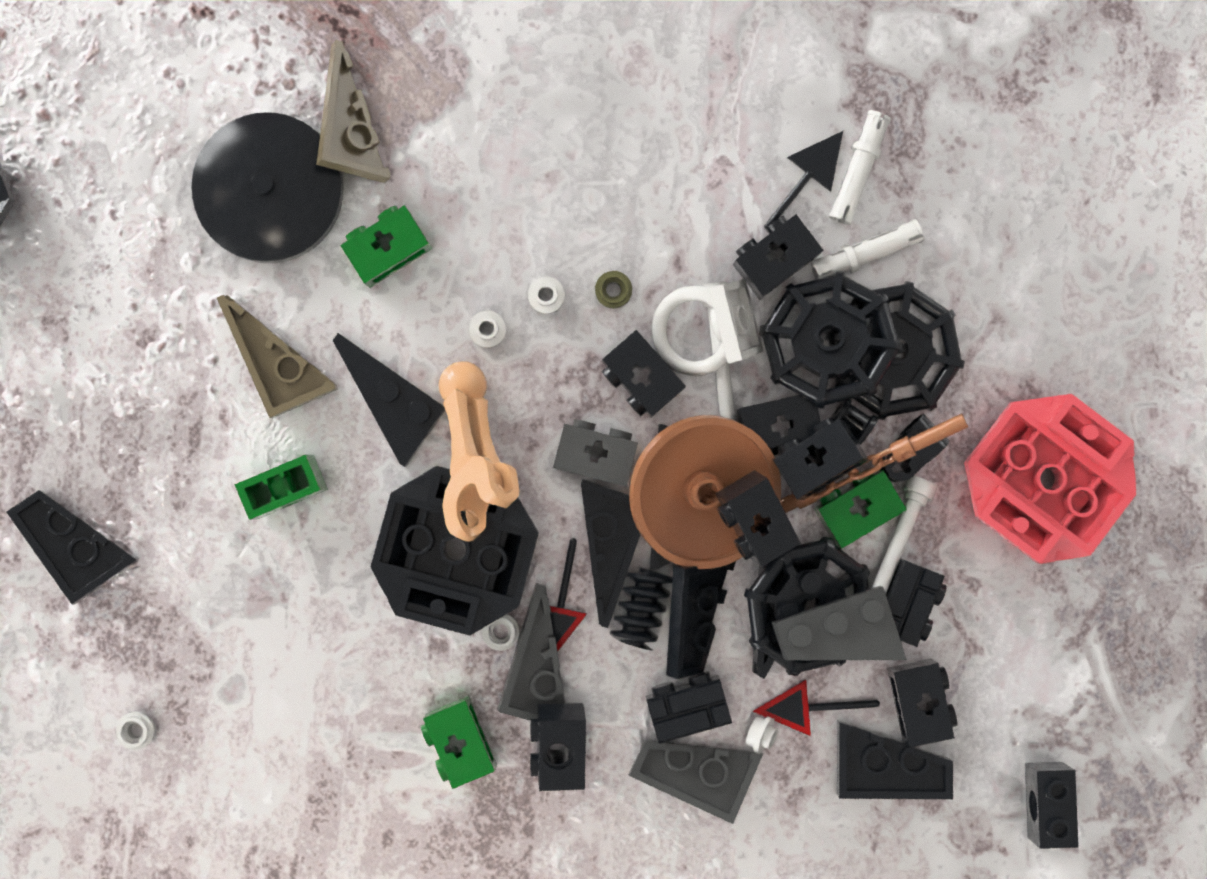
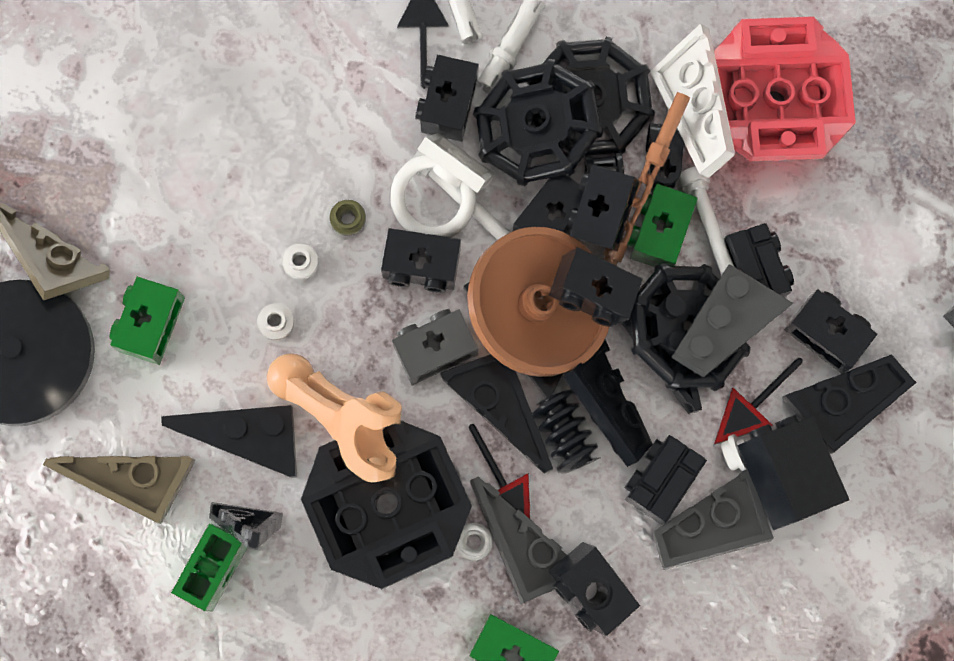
camera: 45 degrees left, 10 degrees down
none -> black wing [209,502,283,549]
none -> white wing [650,23,735,178]
none -> black brick [737,415,850,530]

